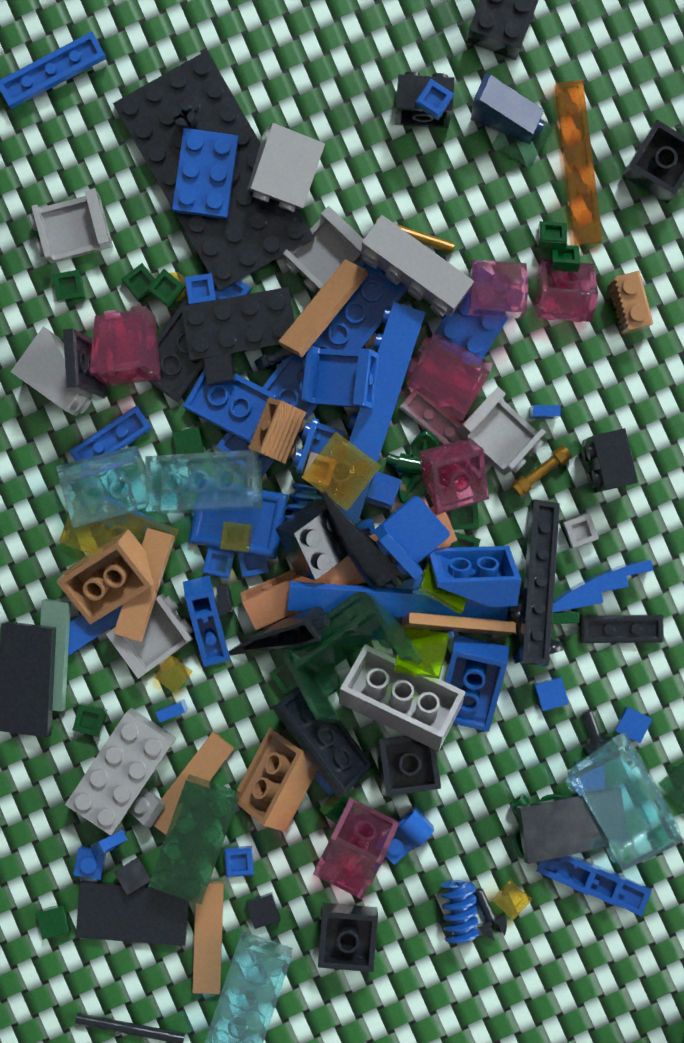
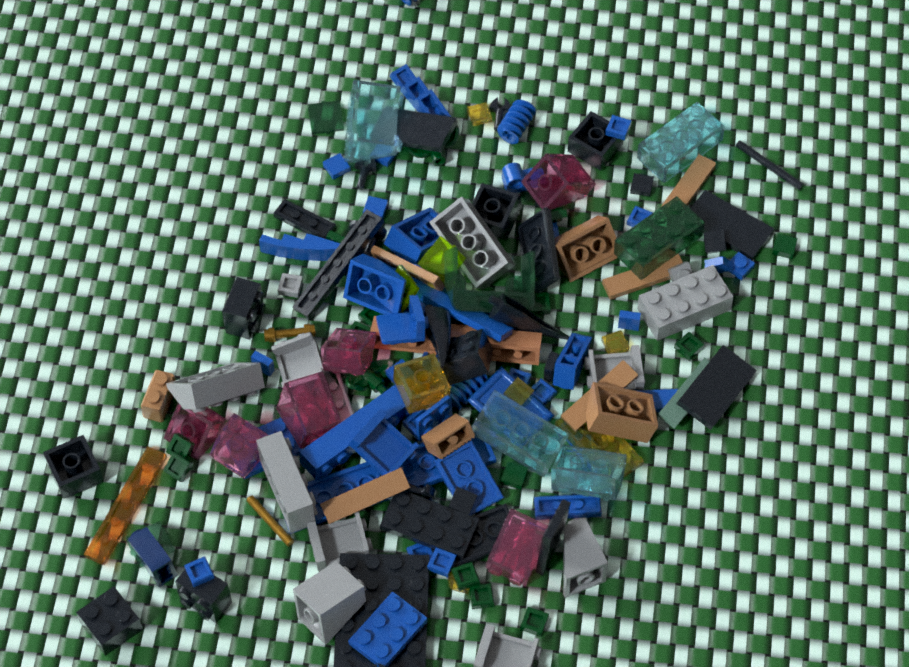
camera: 145 degrees left, 30 degrees down
none -> light grey slope [166,362,265,413]
none -> blue tile [605,115,632,141]

